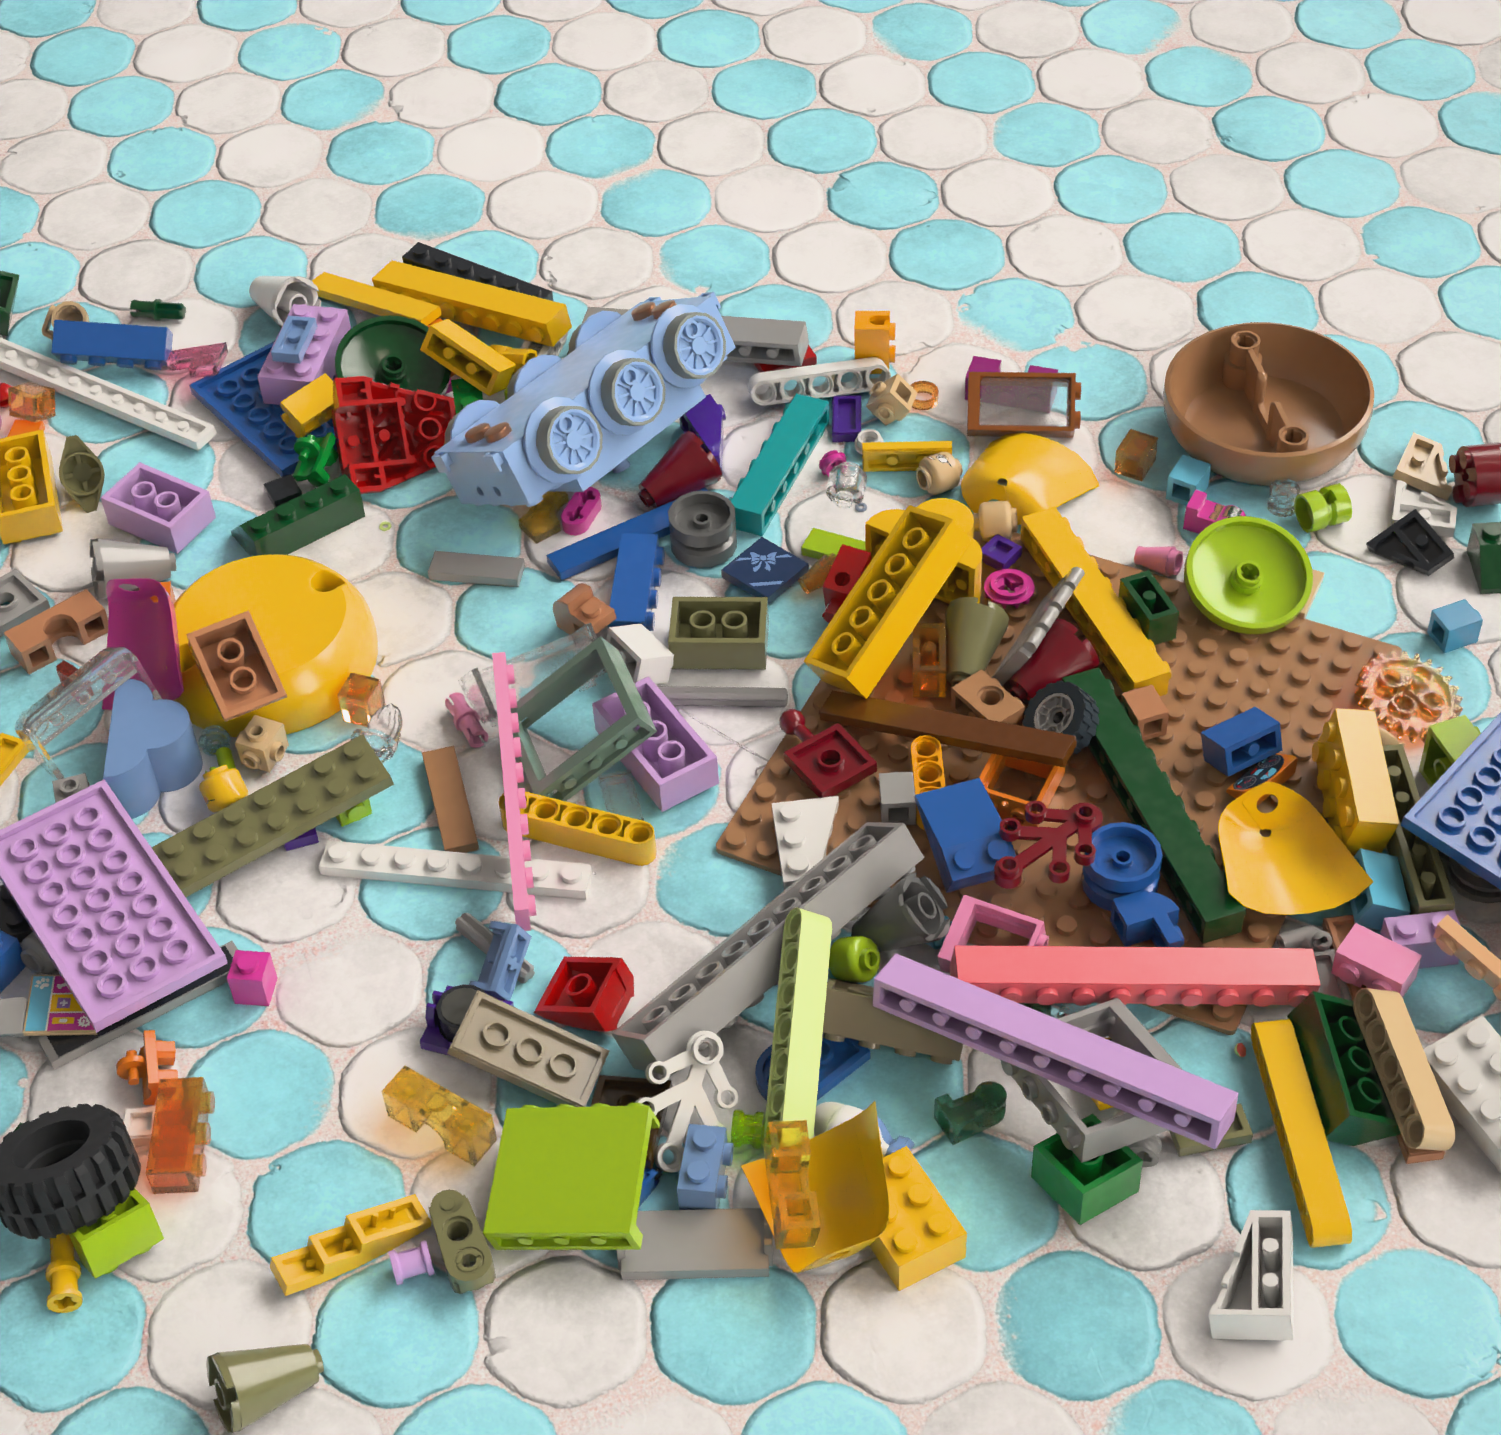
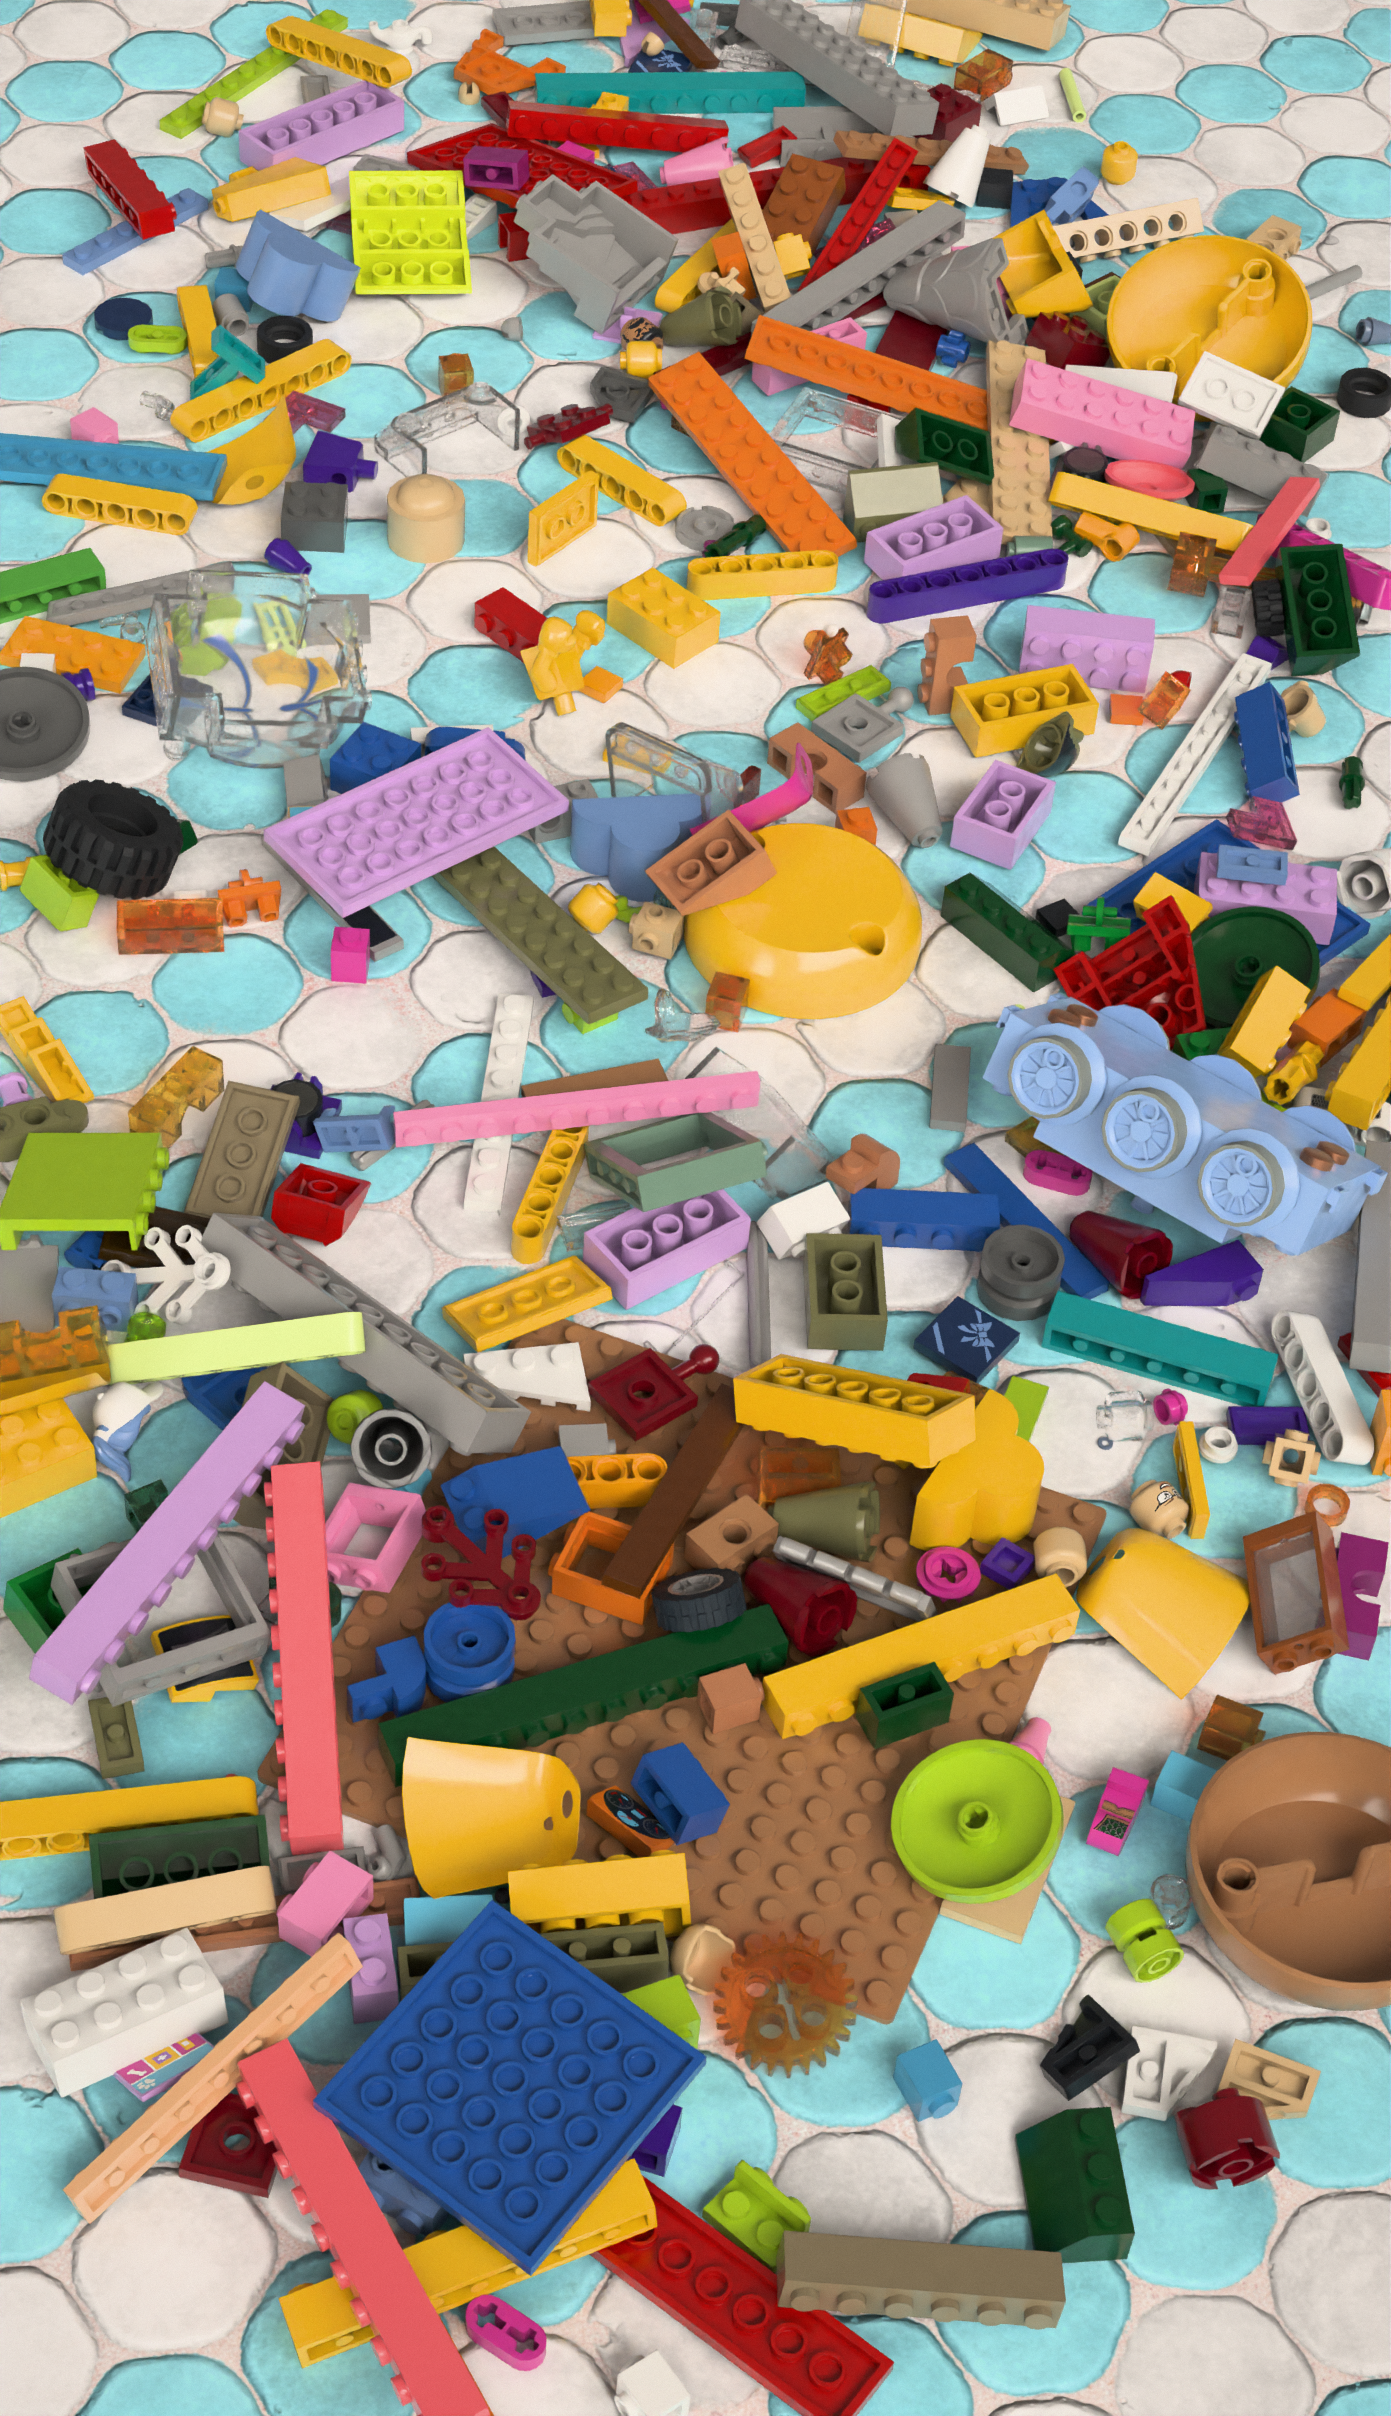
camera: 80 degrees right, 0 degrees up
none -> yellow tile [442,1255,613,1352]

